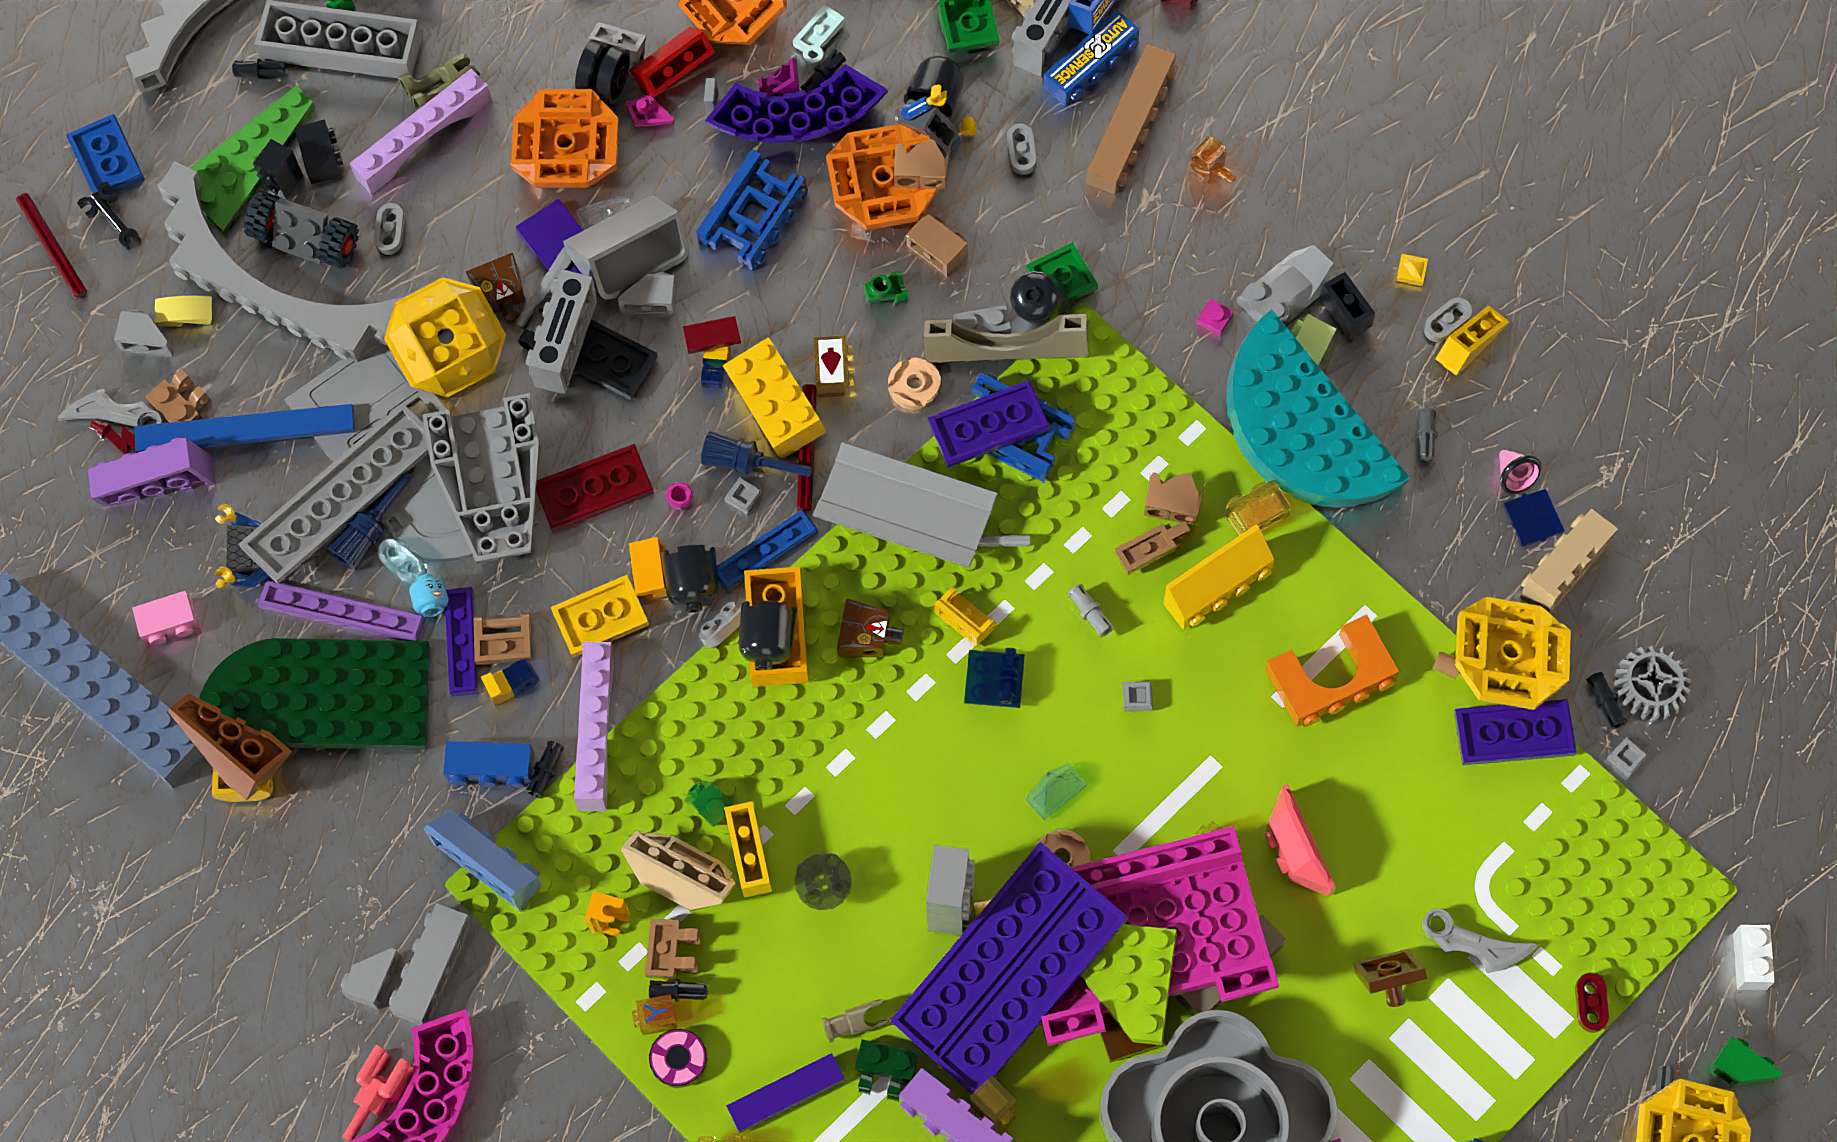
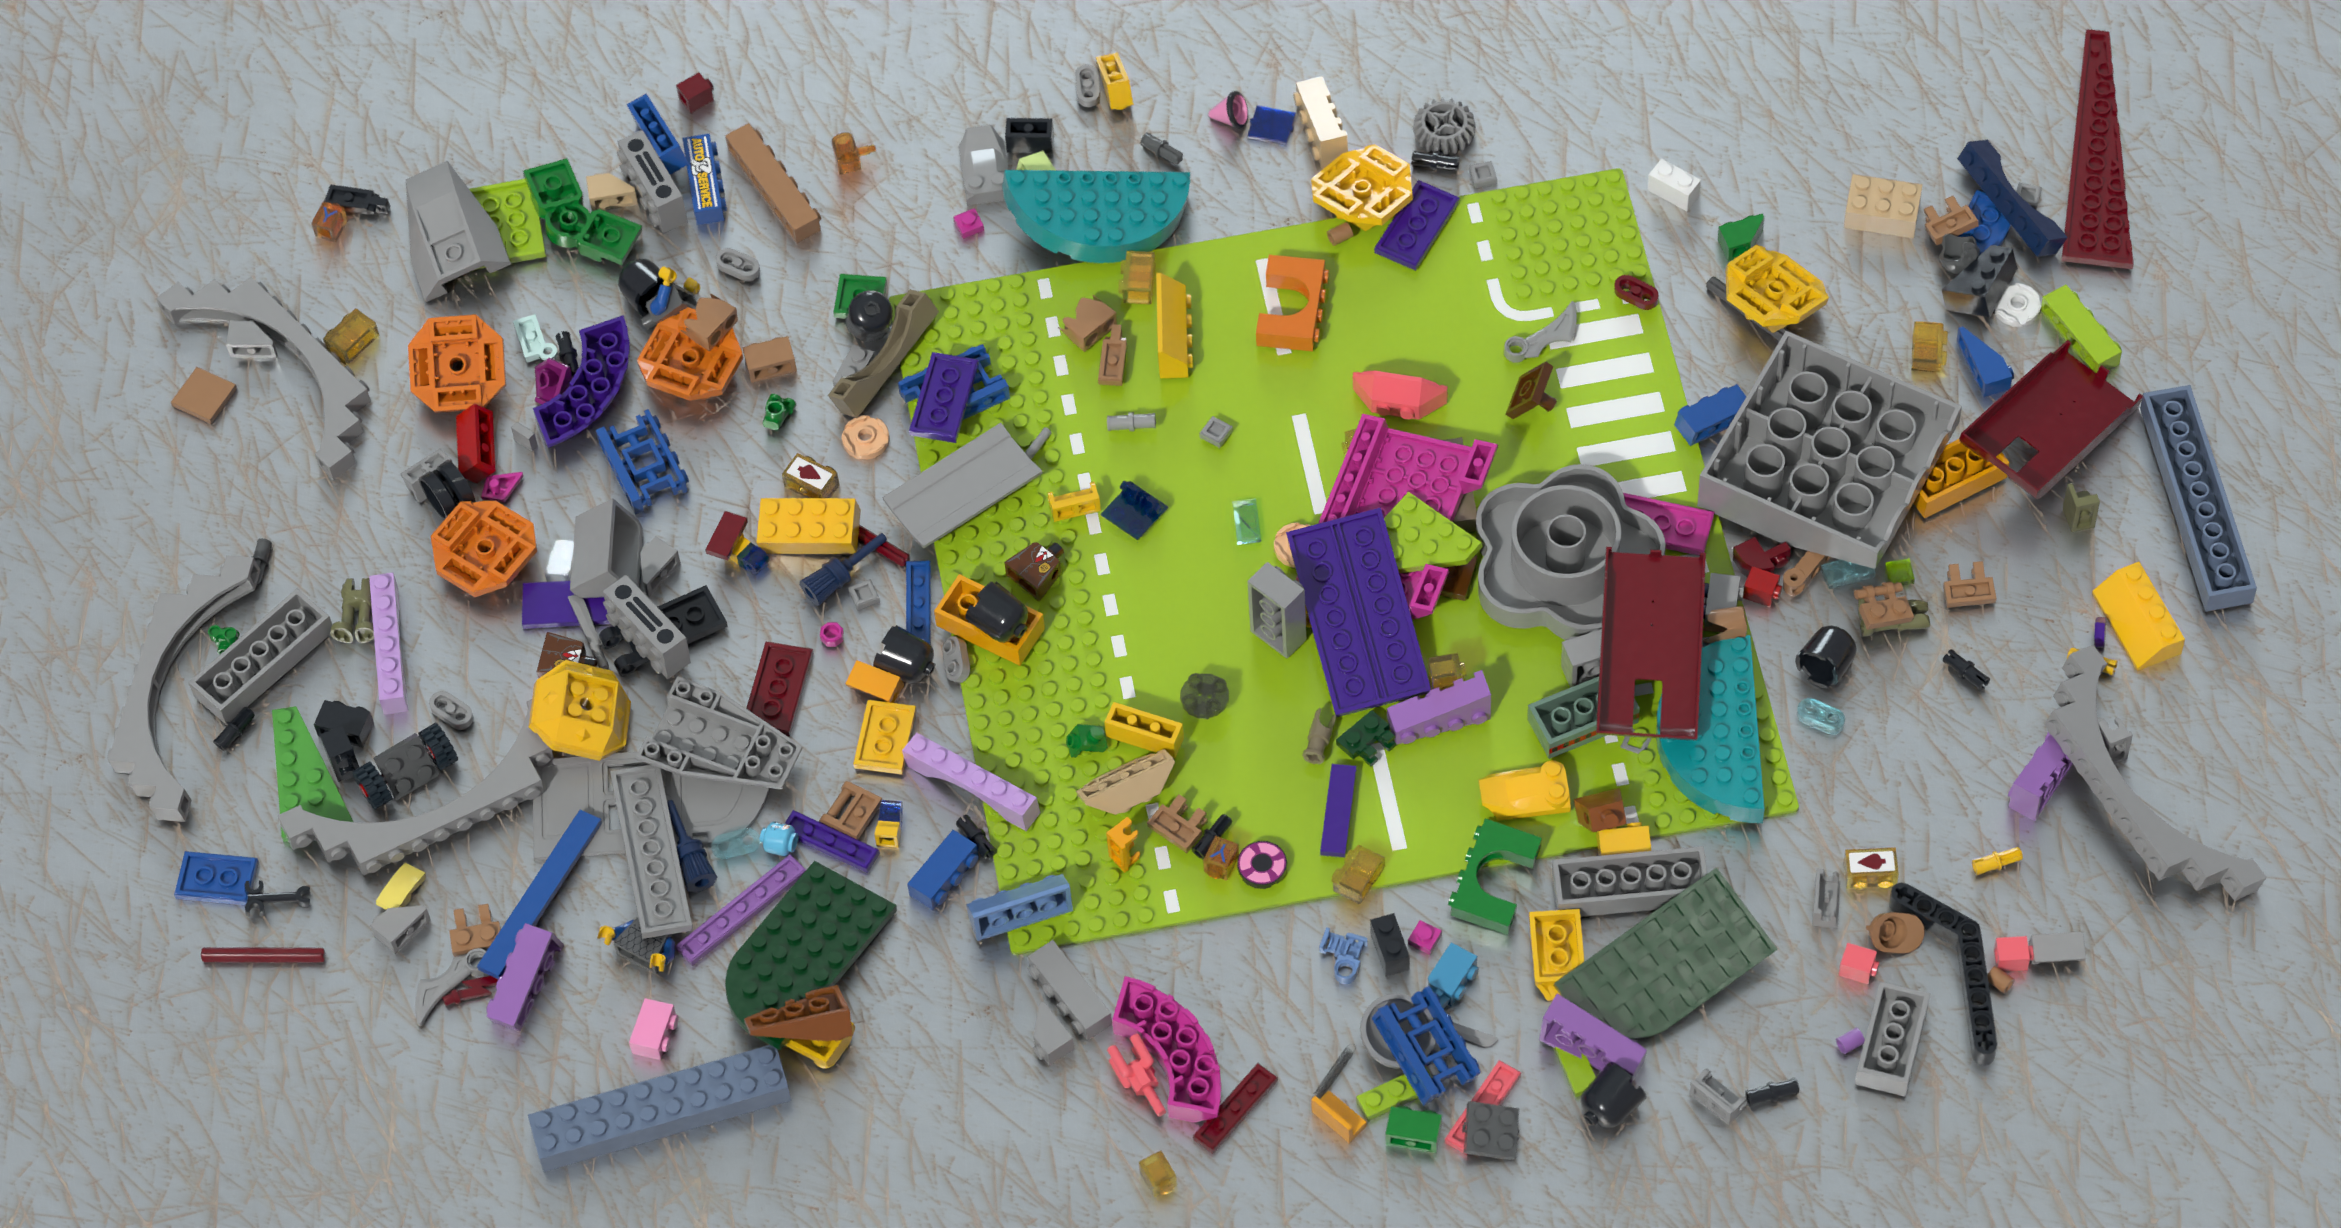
camera: 55 degrees left, 10 degrees down
yellow tile [1396,254,1428,286] -> none

